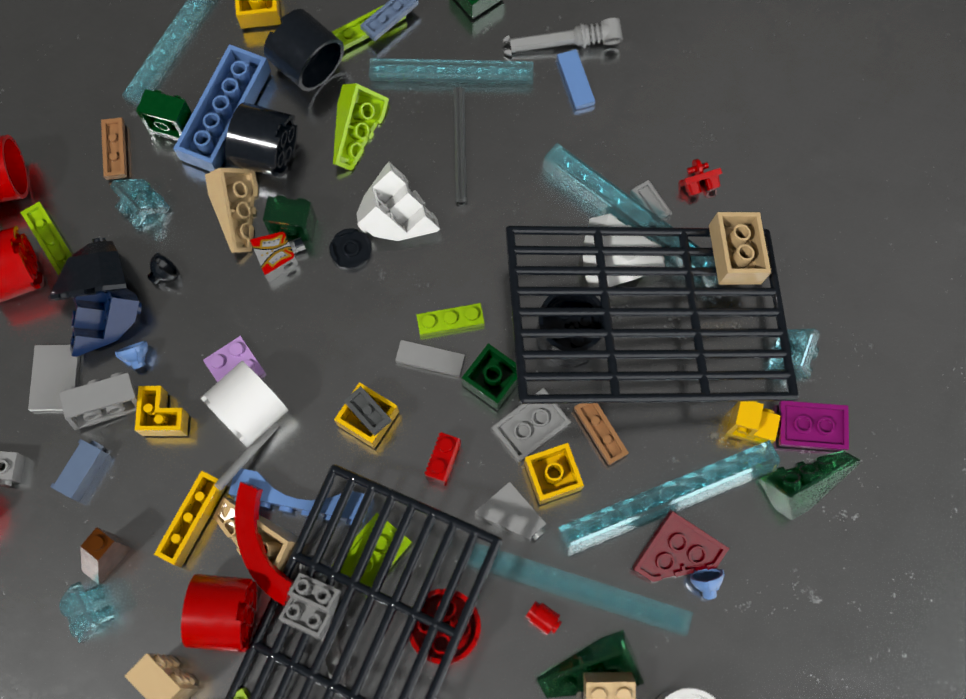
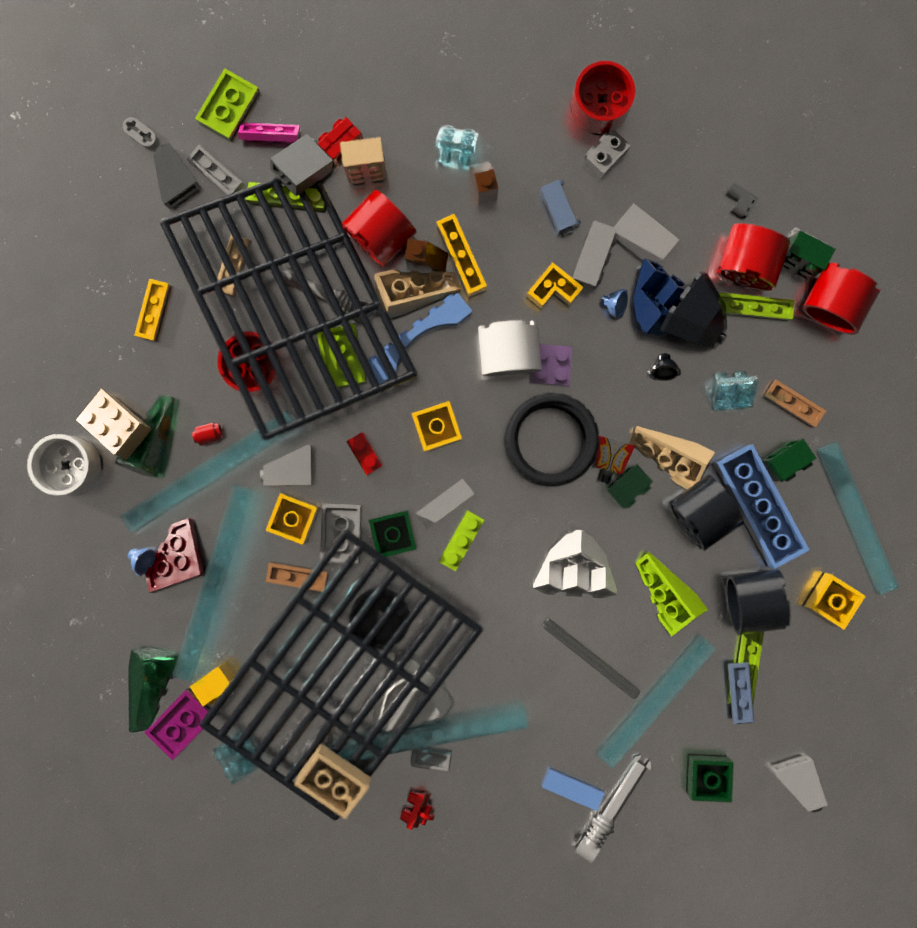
camera: 135 degrees right, 15 degrees up
light grey bar [214,422,279,490] -> none
red tile [235,482,294,606] -> none
light grey slope [278,573,341,640] -> none
black tile [329,228,372,271] -> none
dark grey plate [343,386,391,436] -> none
none -> reddish brown slope [405,239,448,272]
none -> black tyre [504,392,600,487]

